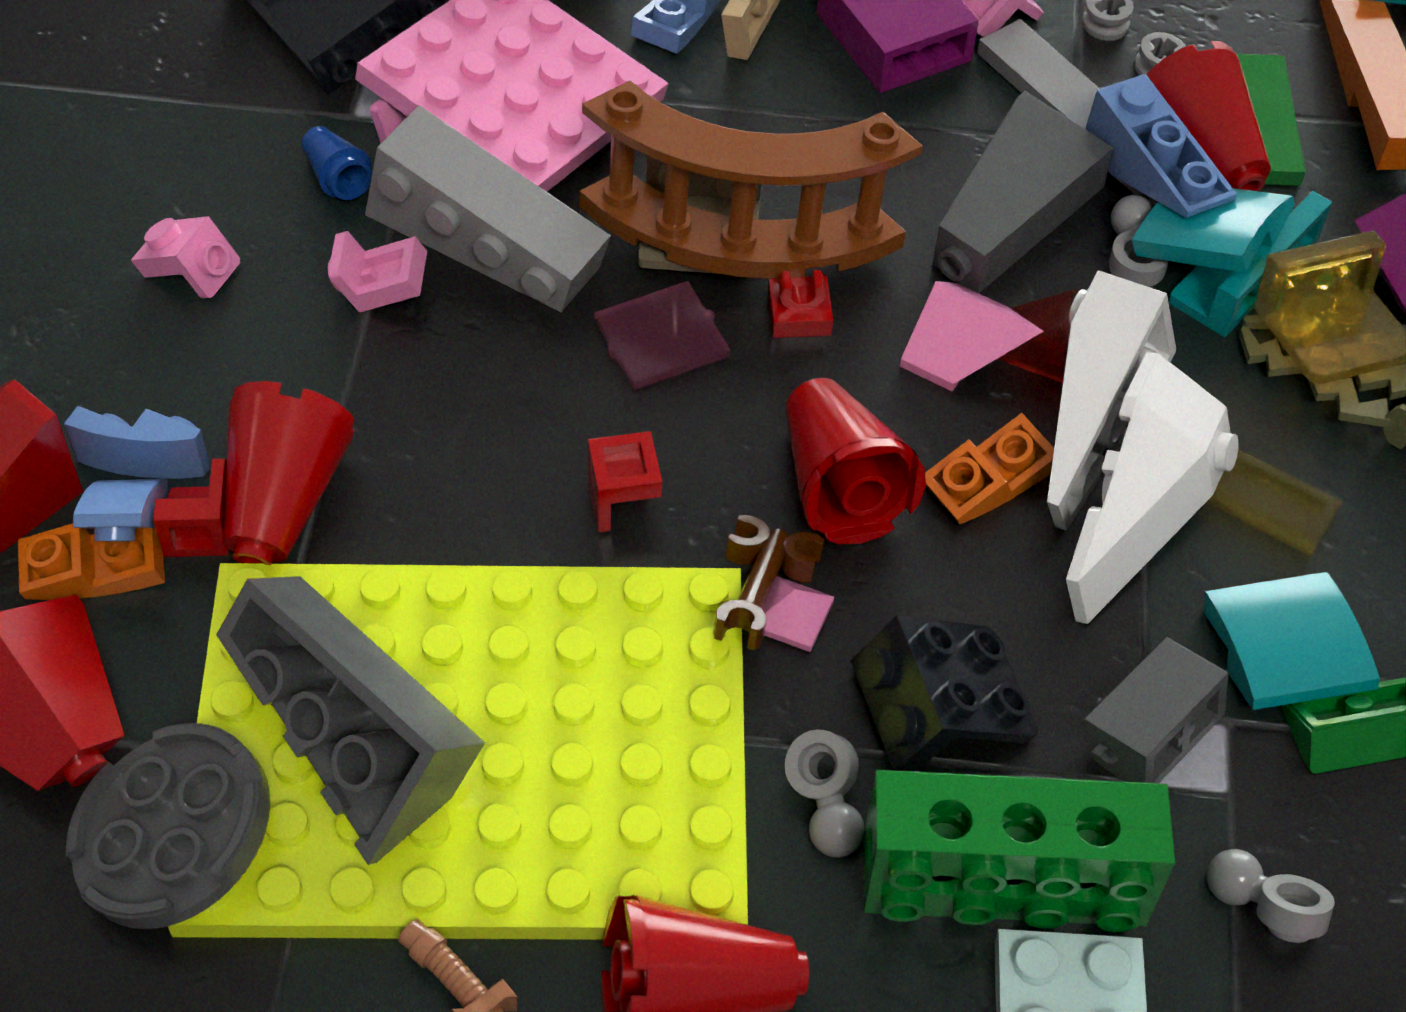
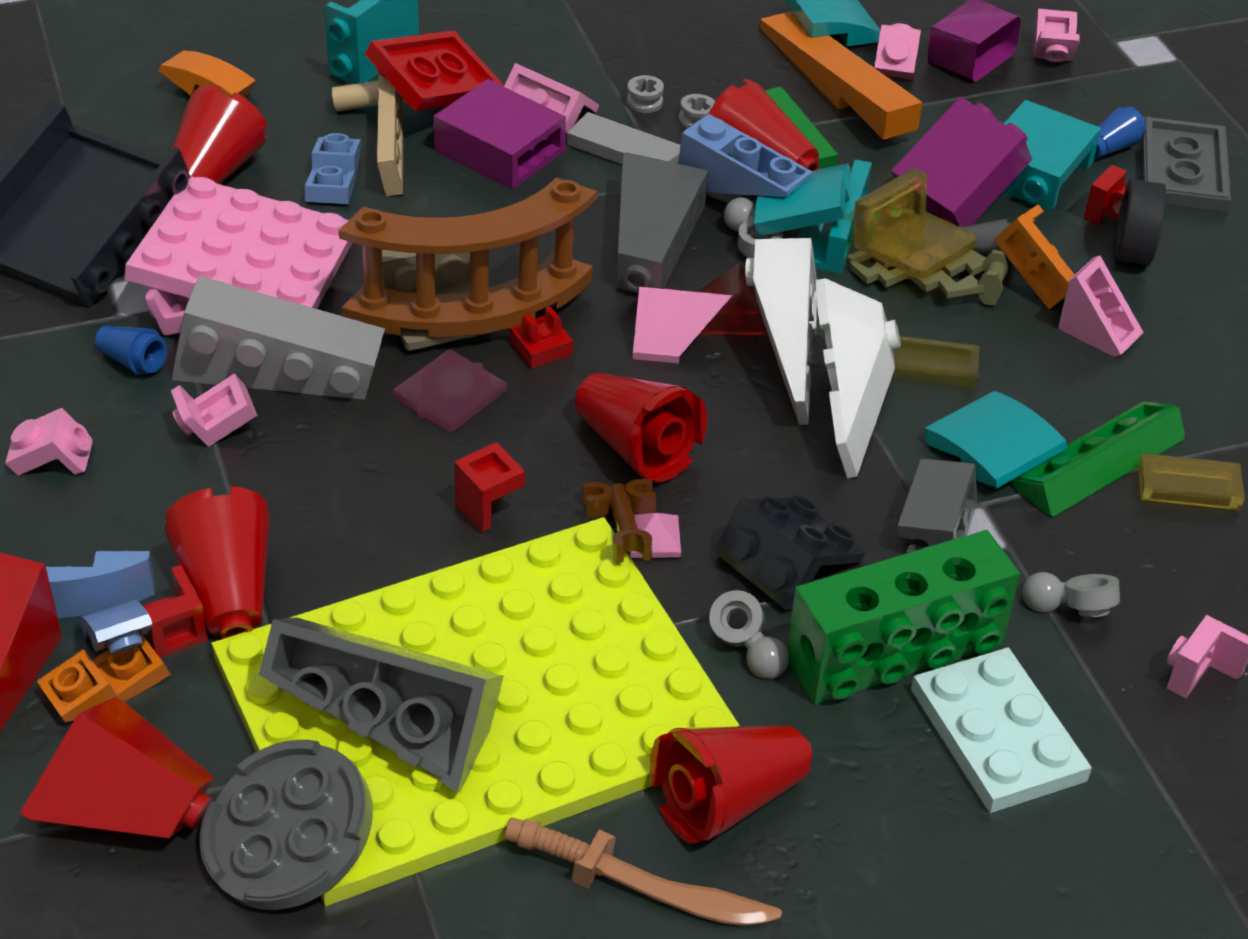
camera: 25 degrees left, 10 degrees down
orange slope [925,413,1054,525] -> none

